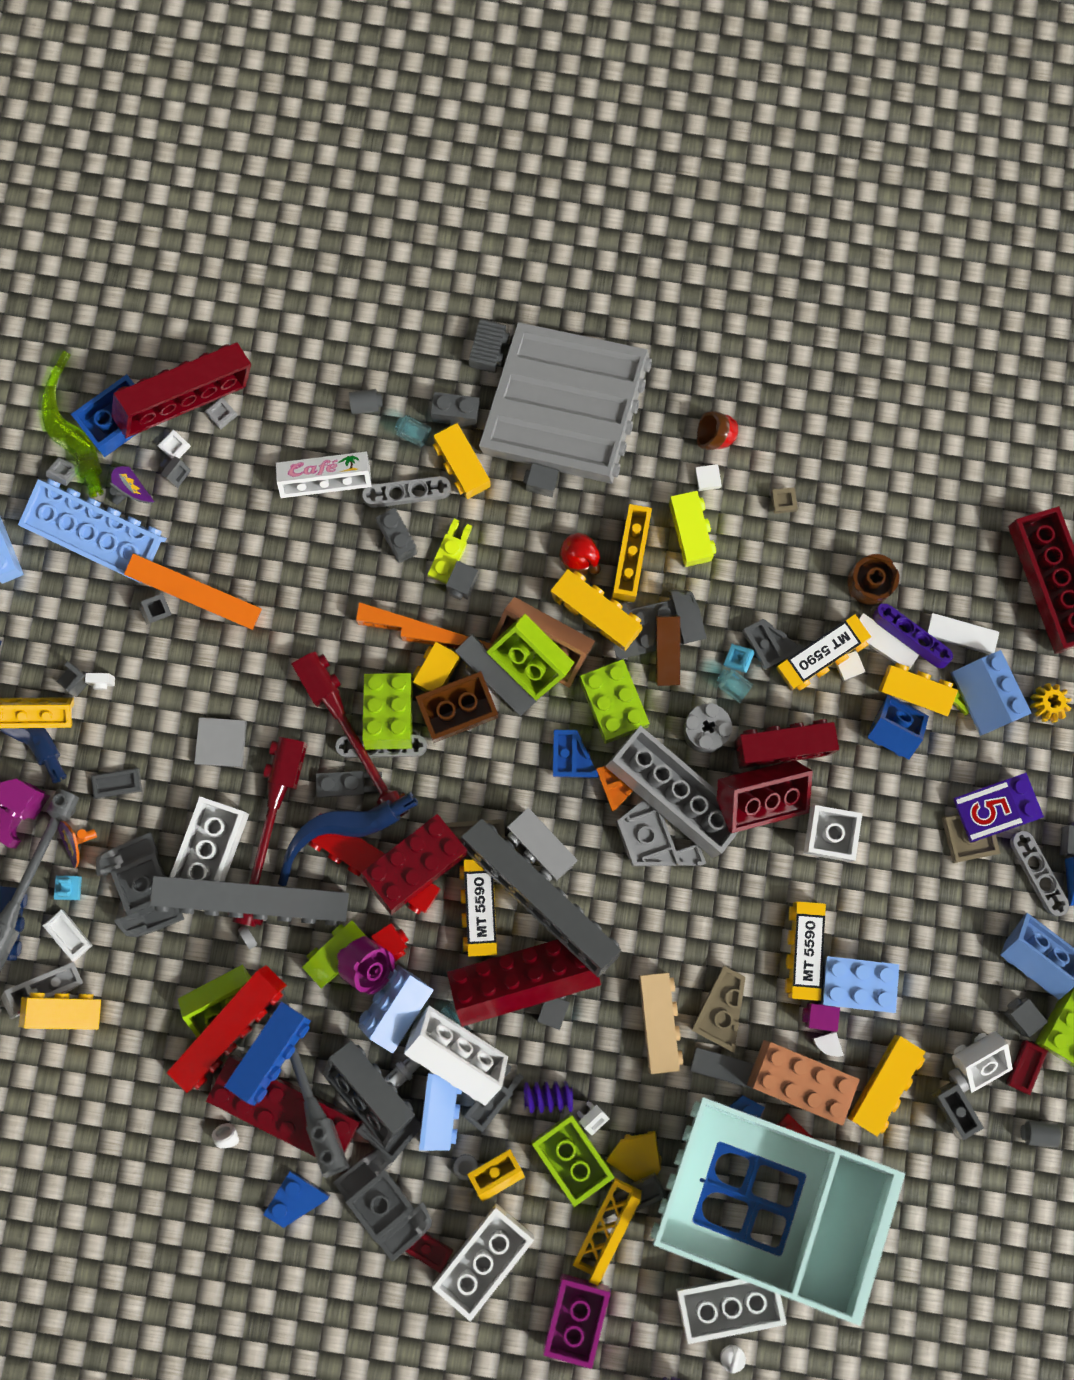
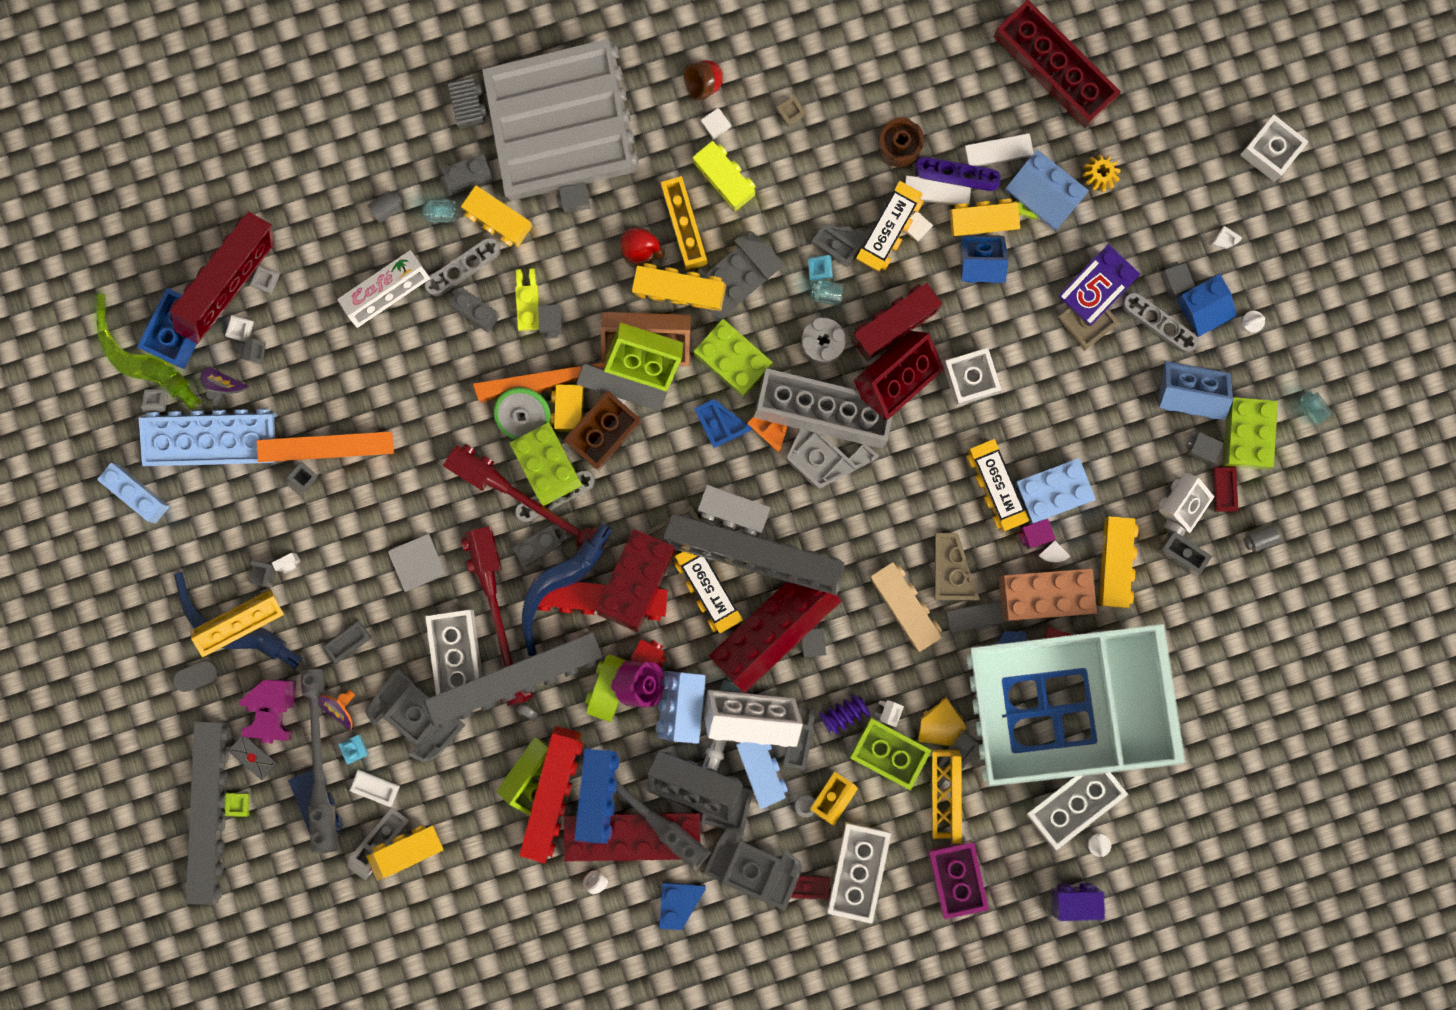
camera: 20 degrees left, 5 degrees up
reddish brown tile [656,615,680,686] -> none
none -> light grey wheel [494,387,551,440]

